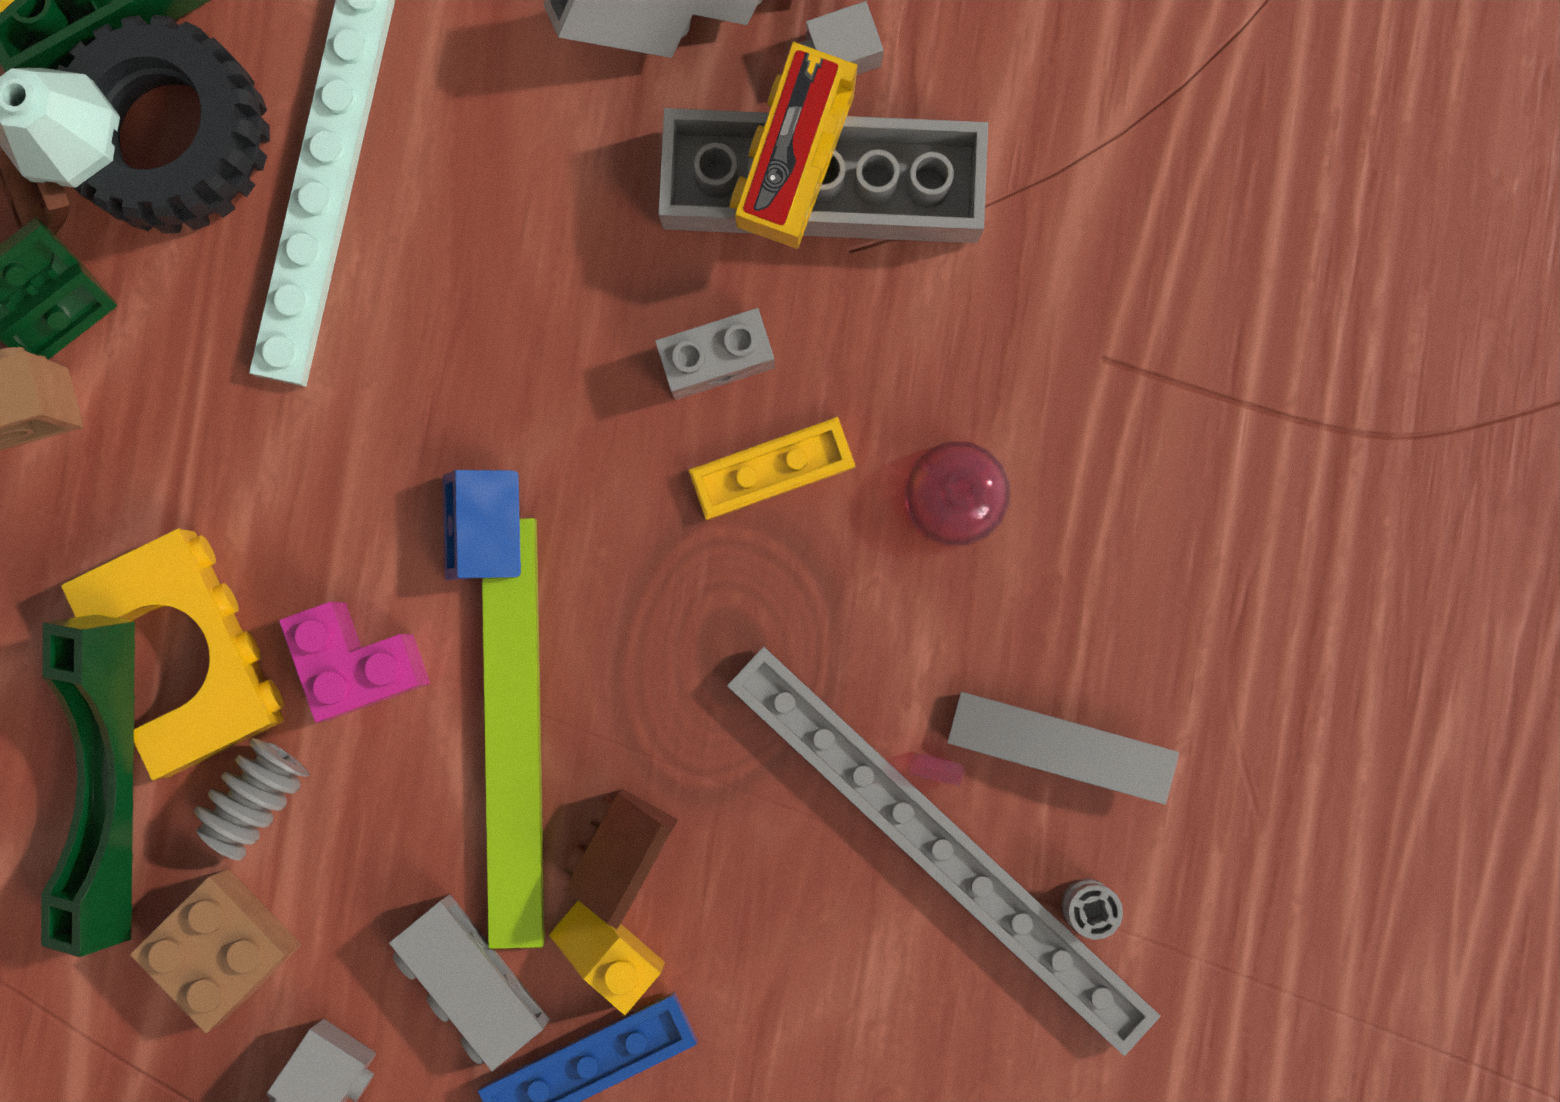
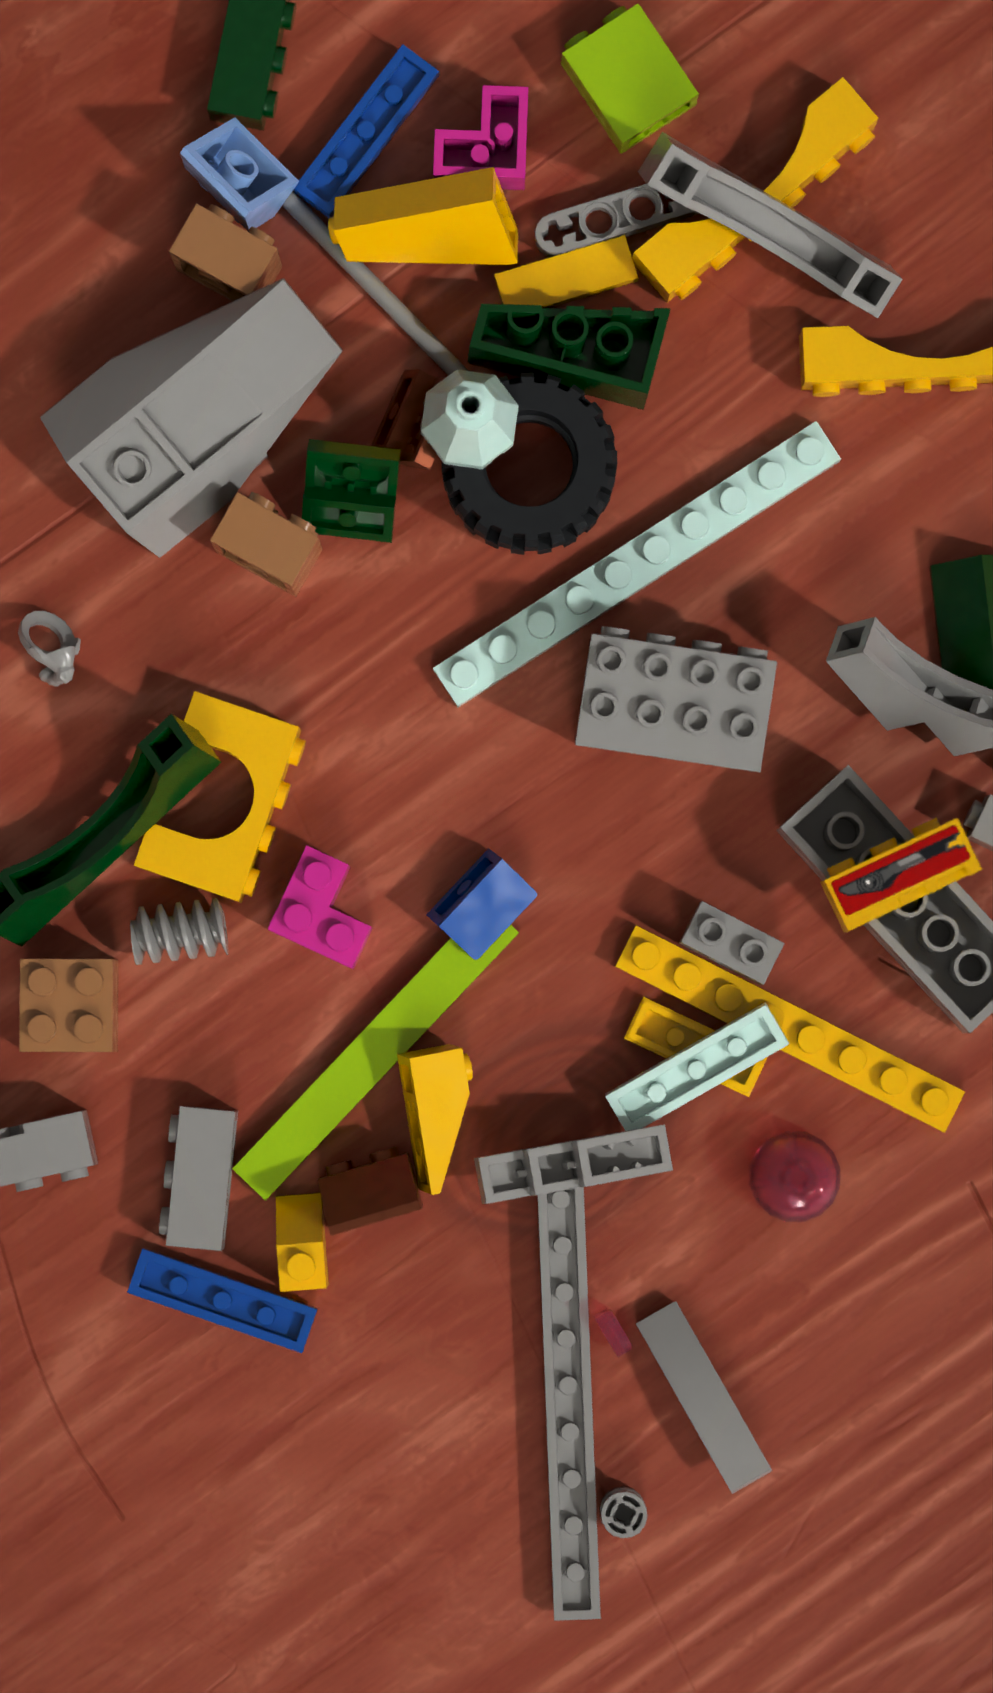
camera: 40 degrees right, 0 degrees up
none -> yellow slope [397,1044,473,1195]
none -> light grey slope [474,1124,673,1204]
none -> light grey brick [575,626,777,773]
none -> light aqua plate [605,1002,789,1131]
none -> yellow plate [615,926,965,1133]

